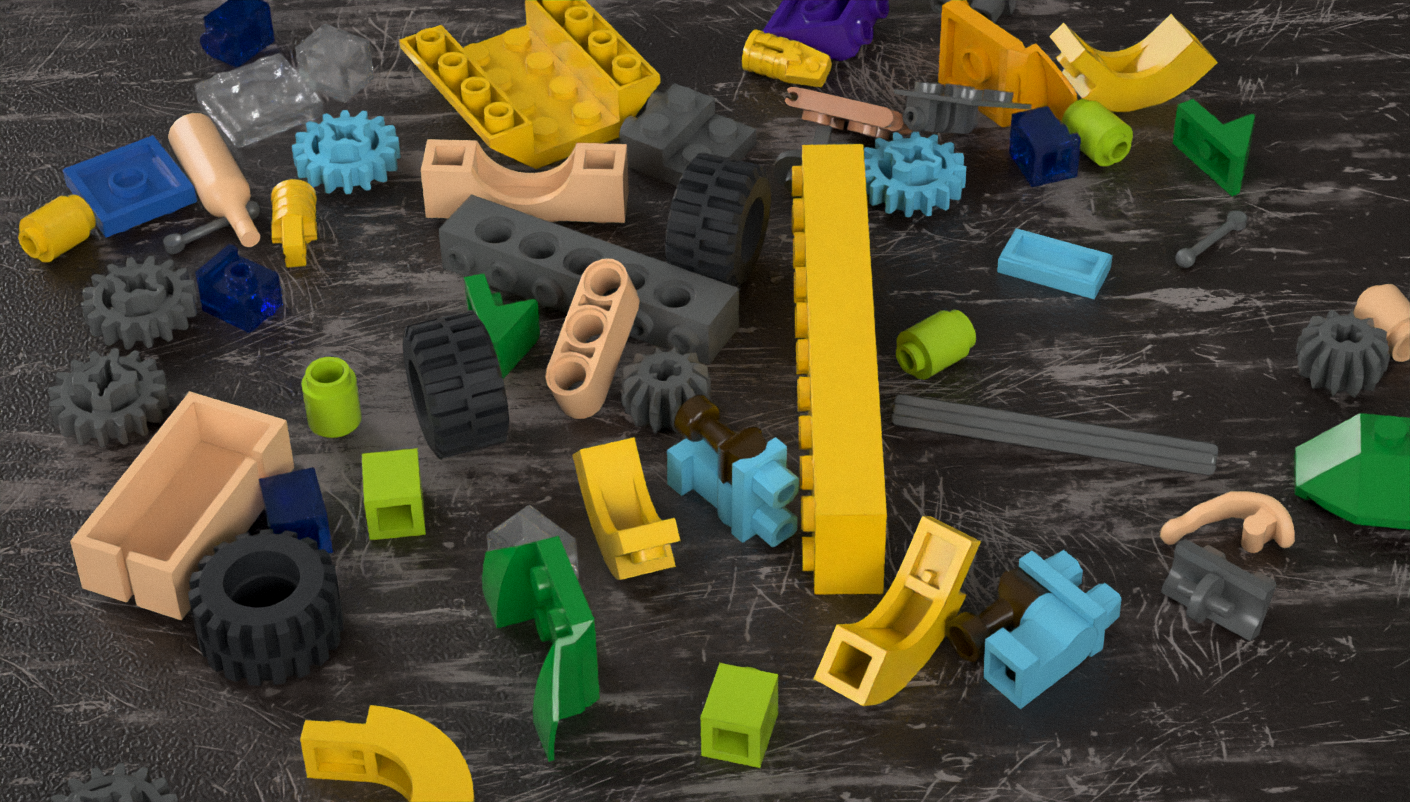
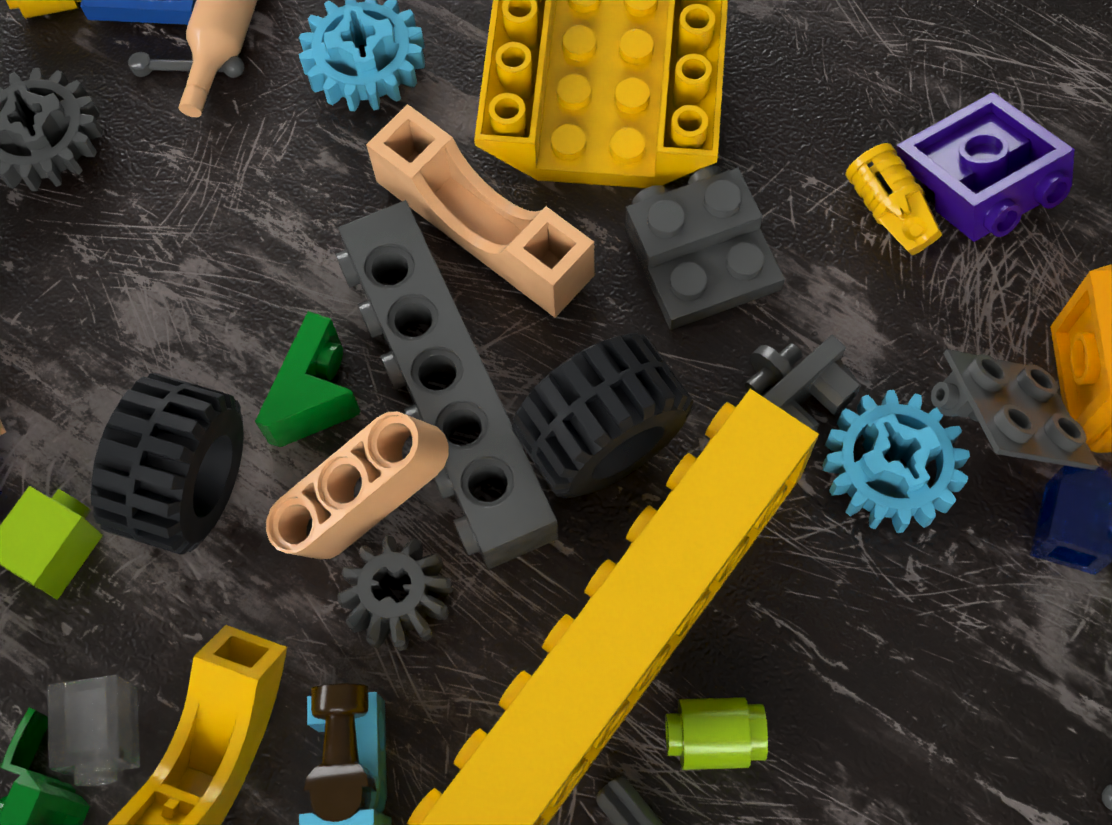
camera: 40 degrees right, 25 degrees up
clear blue brick [195,244,283,333] -> none
yellow hinge [271,179,317,268] -> none
lime brick [301,357,362,438] -> none
nougat plate [785,87,913,141] -> none
medium azure tile [997,229,1112,299] -> none

